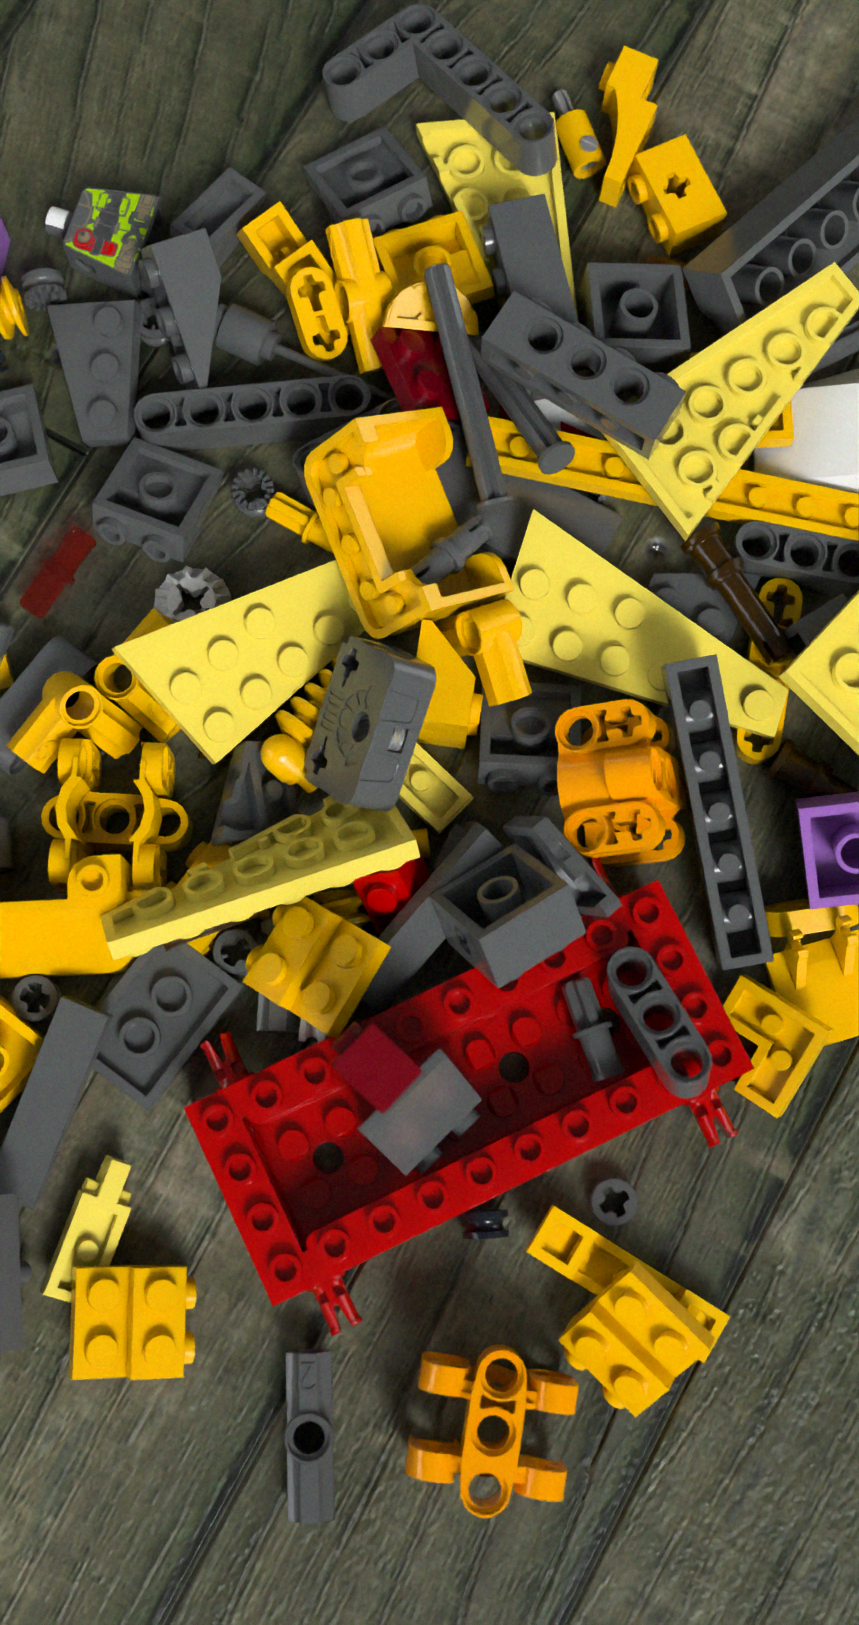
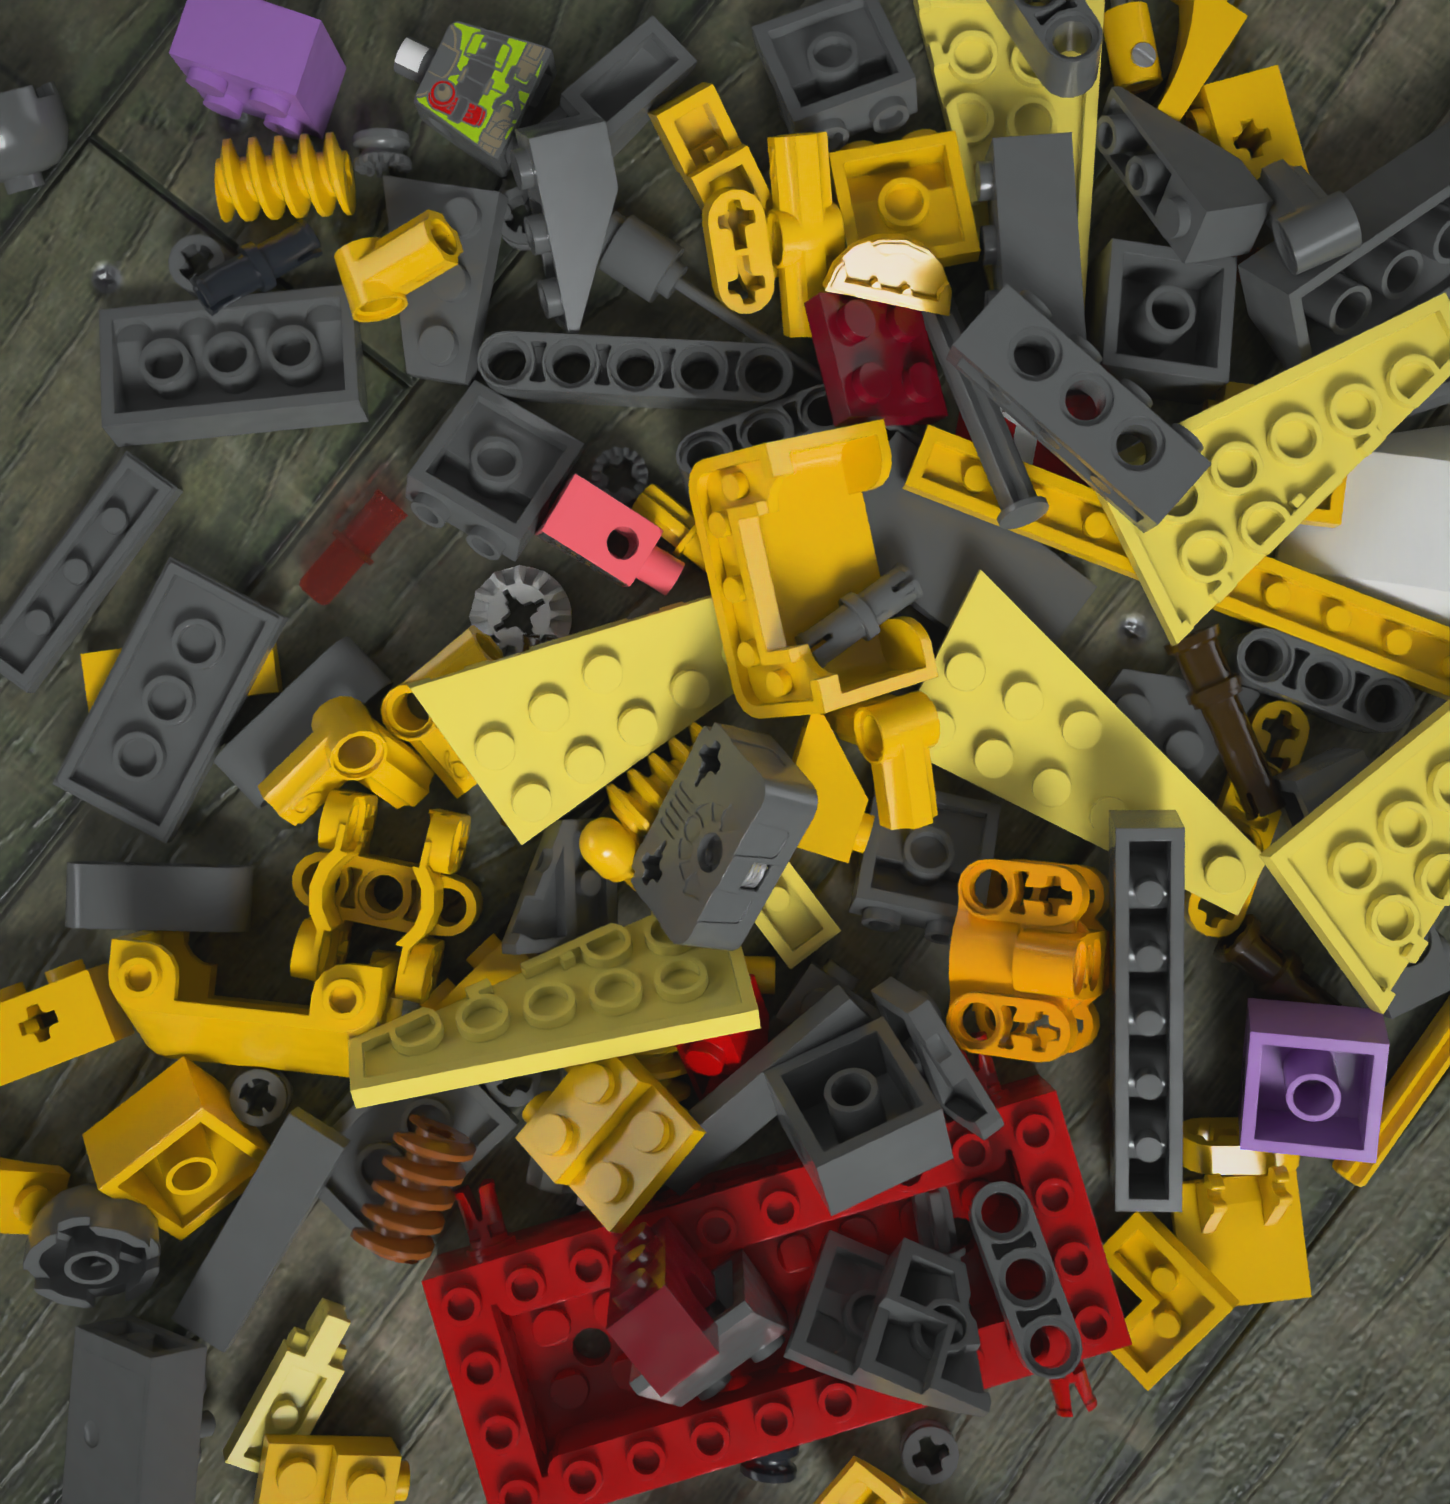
camera: 10 degrees right, 10 degrees up
dark grey axle [424,263,515,512] -> none
none -> yellow piece [334,209,463,323]
none -> dark orange piece [350,1114,477,1264]
none -> coral torso [535,474,685,596]
none -> dark grey slope [783,1230,991,1417]
none -> dark grey slope [1095,86,1273,264]
none -> dark grey piece [1257,159,1362,275]

